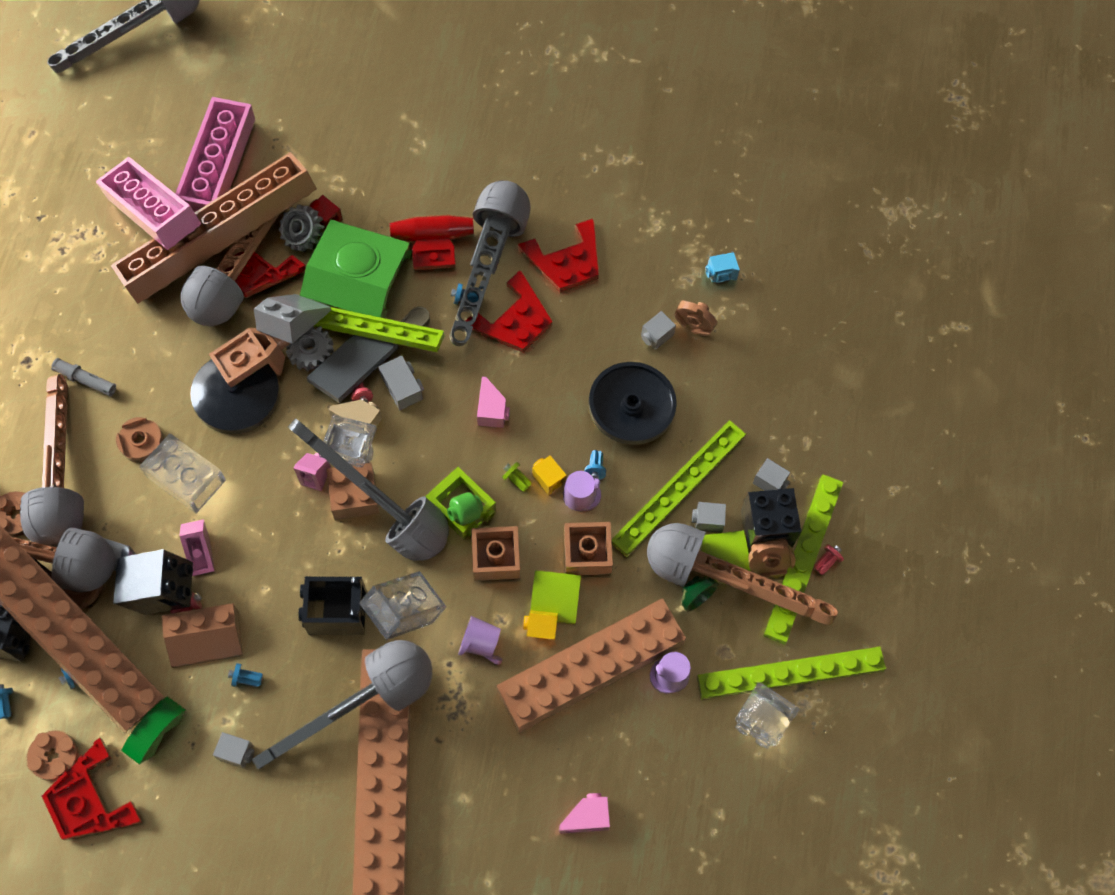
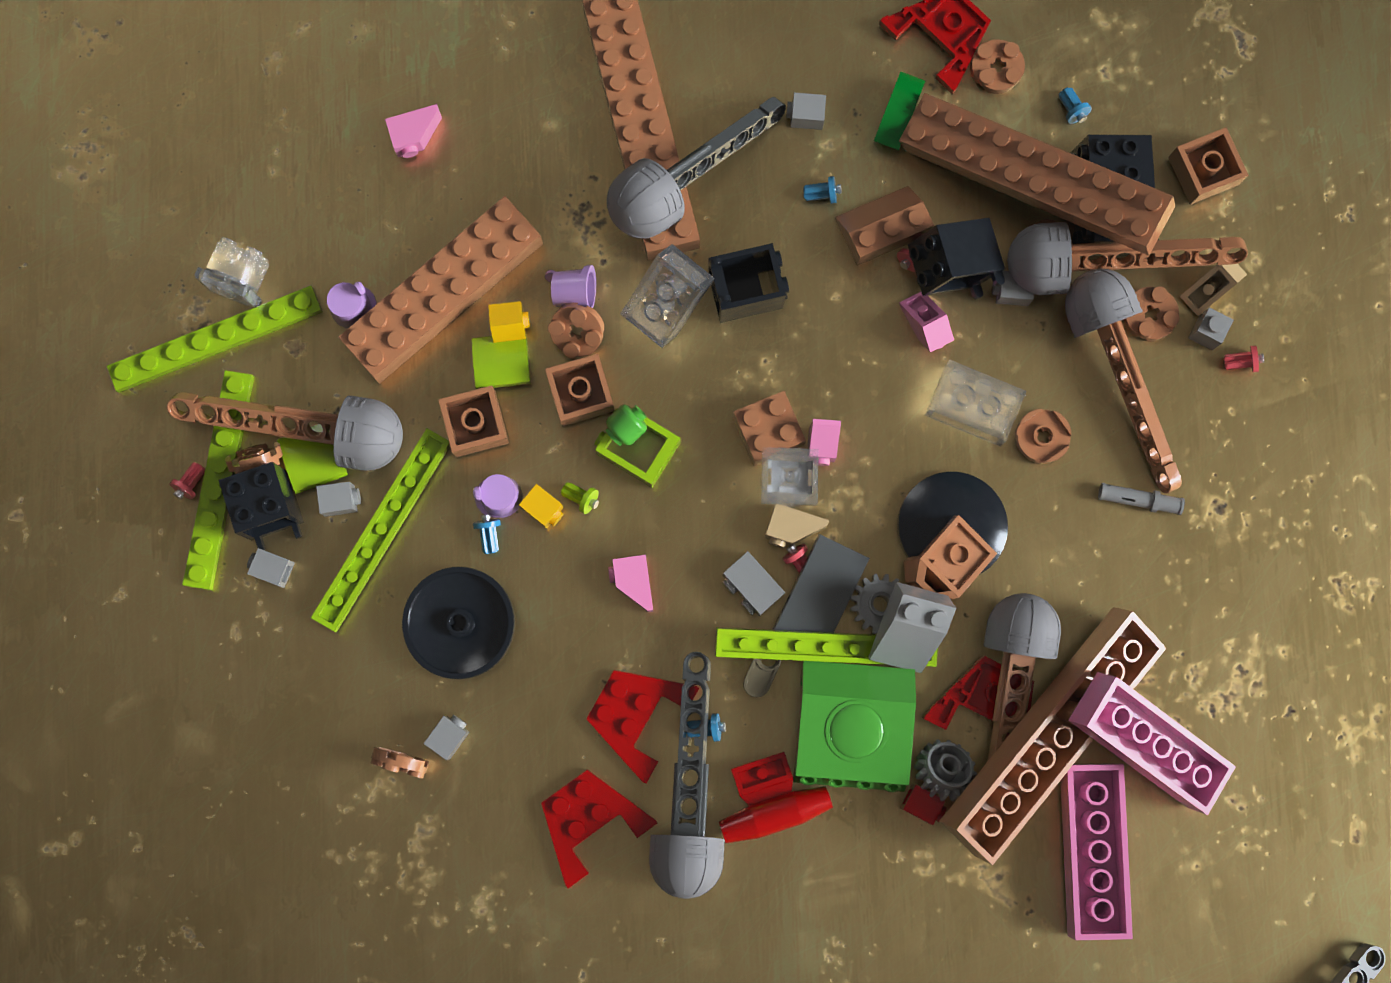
camera: 165 degrees right, 15 degrees up
piece [288,418,449,561] -> none
dark green piece [682,576,719,612] -> none
medium azure window [705,252,740,283] -> none
none -> nougat plate [548,302,604,358]

